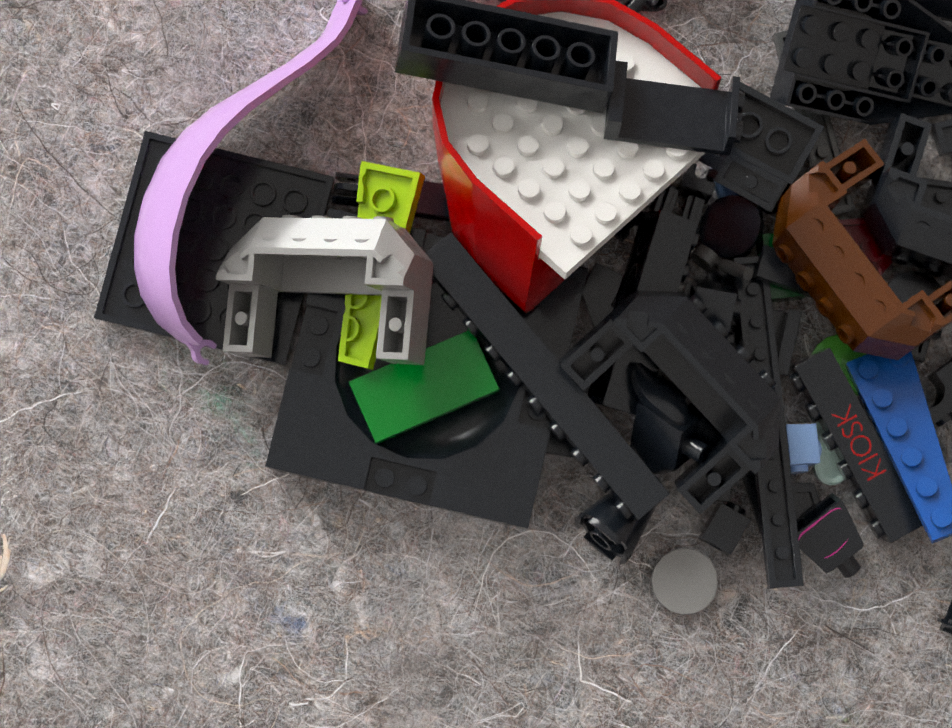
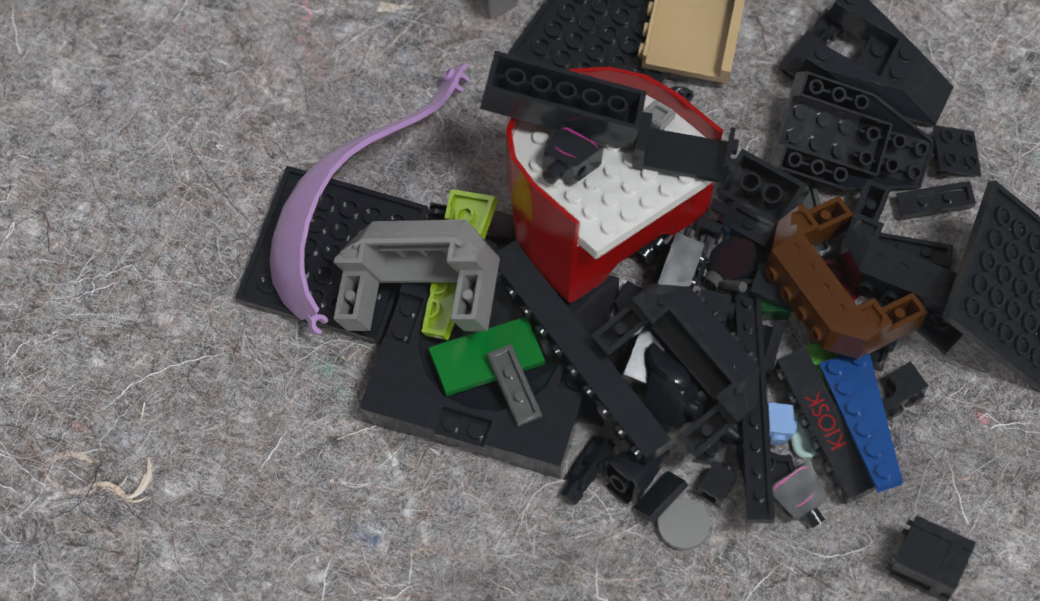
camera: 10 degrees right, 15 degrees down
none -> dark grey tile [486,344,542,427]
none -> black torso [542,123,604,185]
none -> black hinge [560,436,615,505]
none -> black tile [633,471,689,523]
none -> light grey tile [643,100,676,130]

